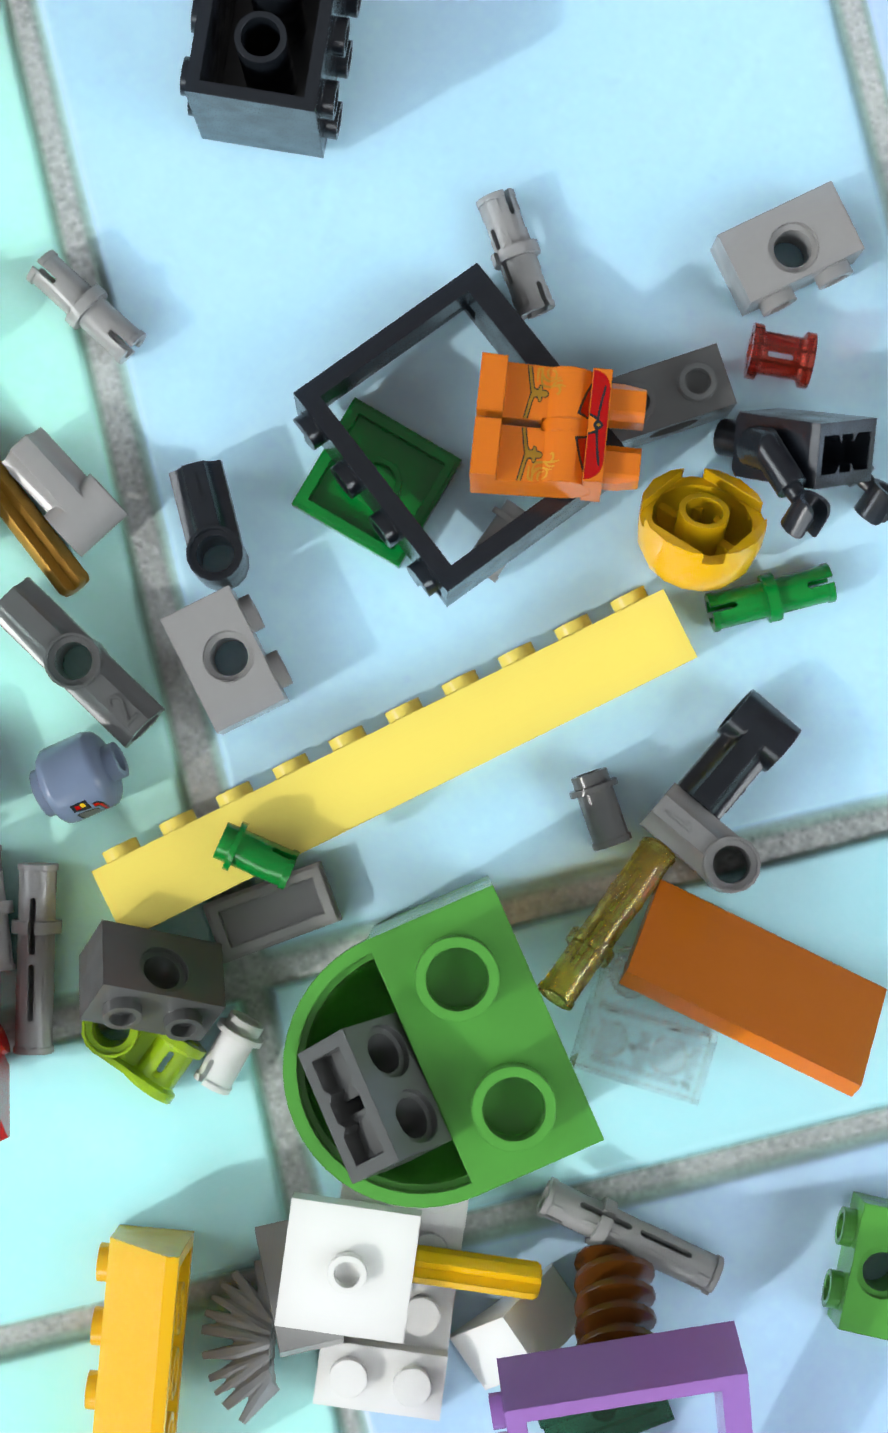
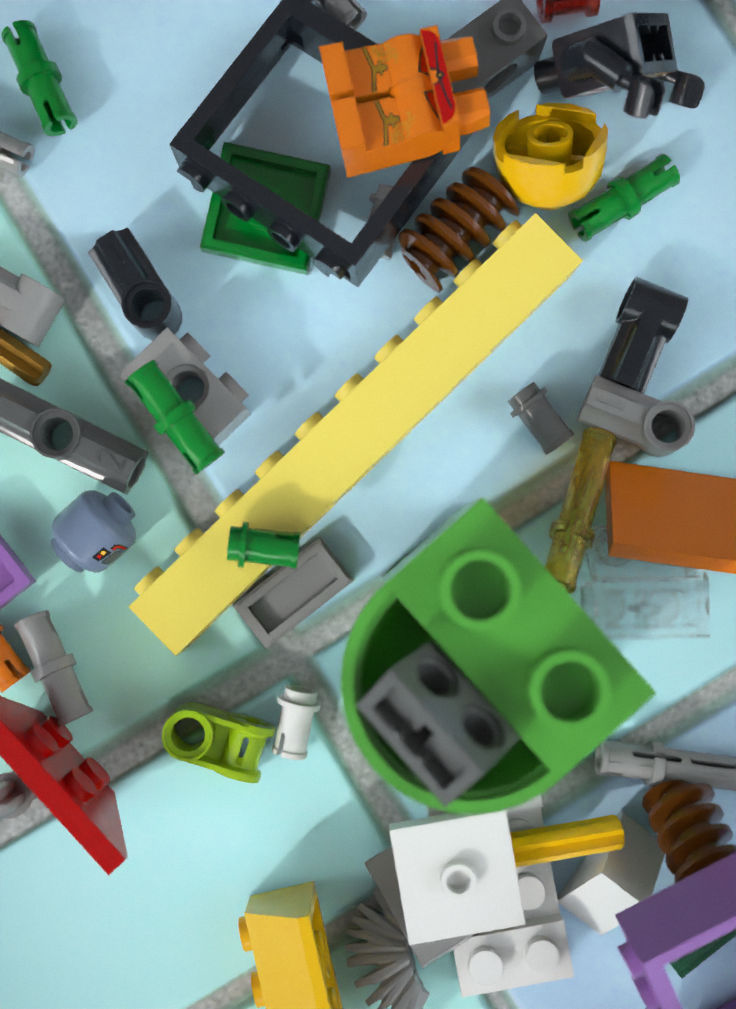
camera: 20 degrees left, 0 degrees up
light grey pin [11,862,62,1055] -> none
dark grey brick [79,920,226,1041] -> none
none -> green pin [1,20,78,136]
none -> green pin [125,360,226,475]
none -> reddish brown piece [398,166,519,293]

